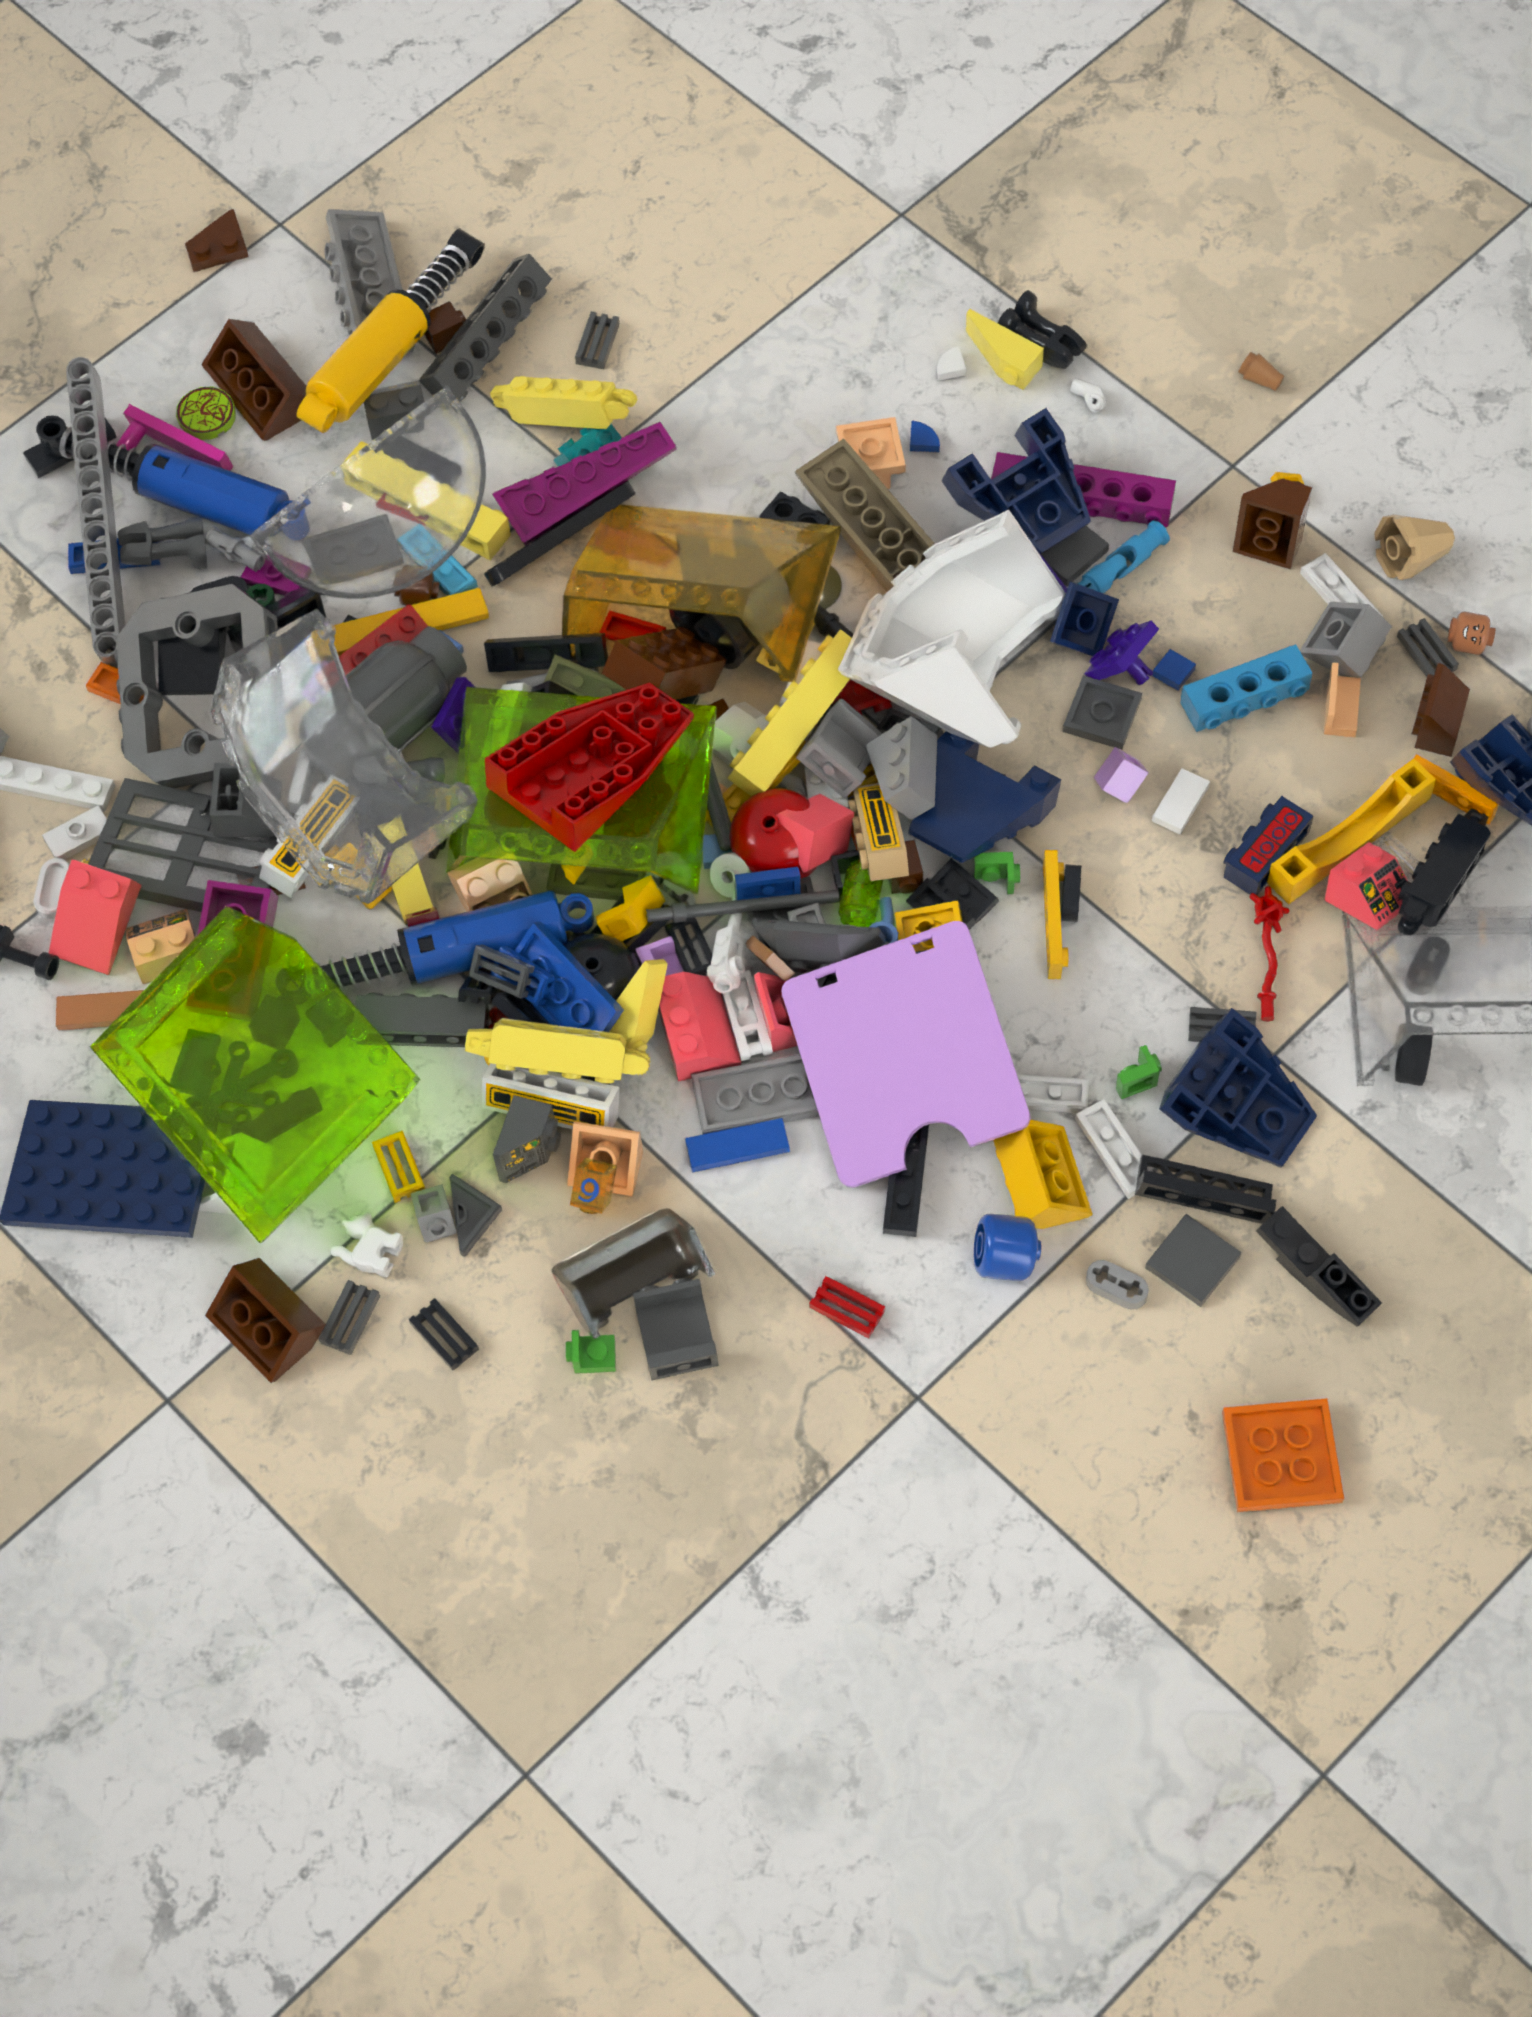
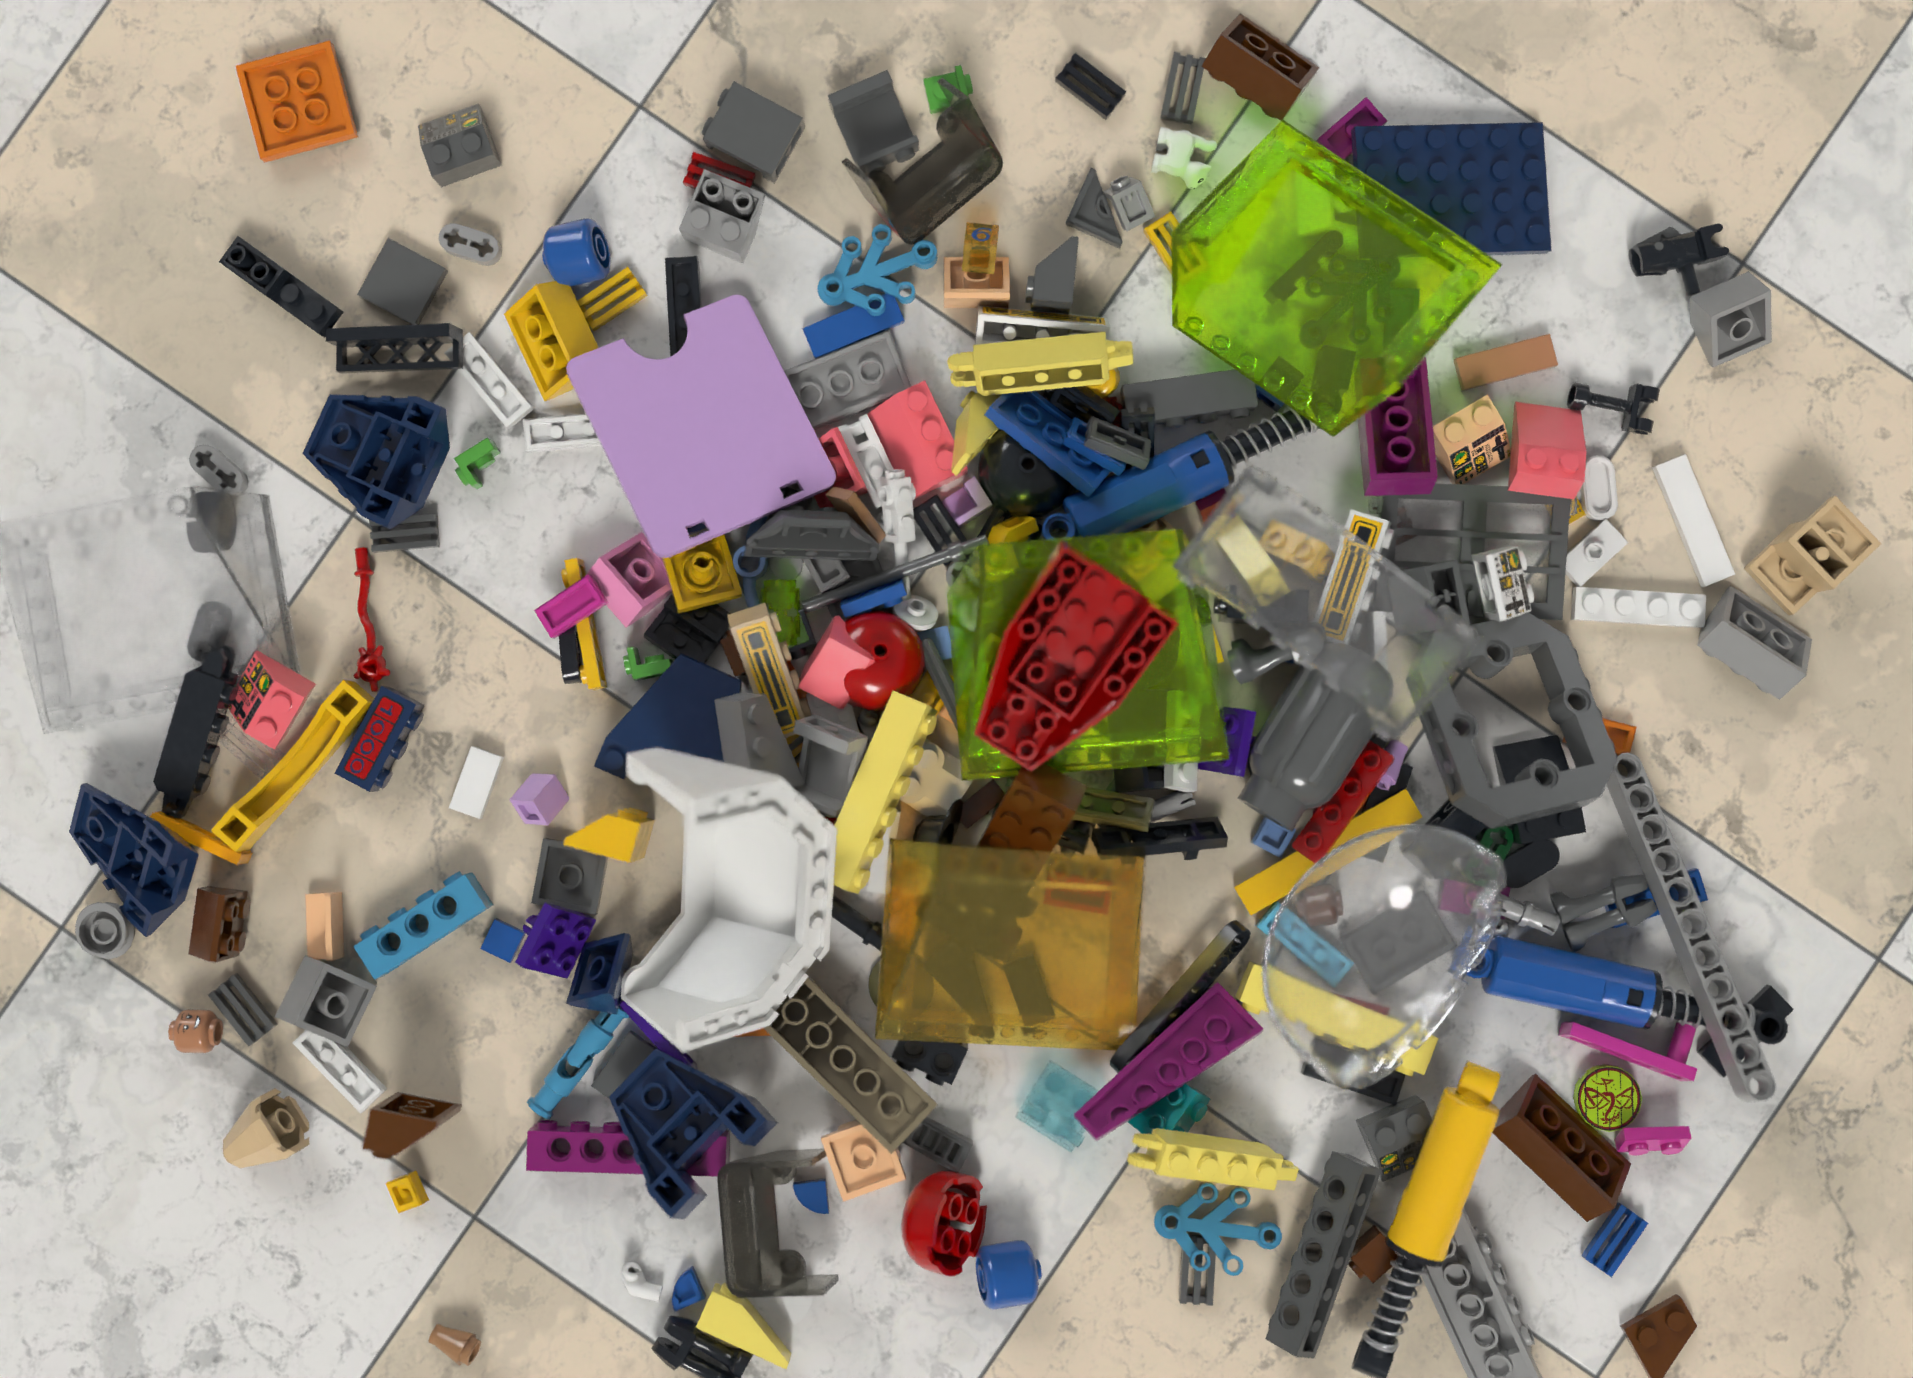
camera: 160 degrees right, 25 degrees up
none -> light grey beam [189,445,248,497]
none -> dark grey slope [418,104,502,187]
none -> dark pink tile [534,575,608,638]
none -> yellow slope [563,807,655,863]
none -> yellow tile [577,267,648,332]
none -> bright pink slope [585,532,672,627]
none -> blue tile [672,1266,706,1312]
none -> light grey slope [679,169,765,263]
none -> dark grey panel [702,81,805,184]
none -> clear smoke windscreen [717,1148,839,1298]
none -> dark azure plant [817,224,938,316]
none -> red cylinder [901,1171,987,1277]
none -> dark grey slope [902,1117,973,1173]
none -> black piece [911,799,963,876]
none -> blue head [975,1240,1042,1309]
none -> clear light blue plate [1015,1060,1099,1153]
none -> dark azure plant [1154,1183,1282,1276]
none -> magenta plate [1315,97,1387,164]
none -> white slope [1471,546,1534,621]
none -> blue tile [1581,1202,1649,1278]
none -> dark pink plate [1614,1126,1692,1156]

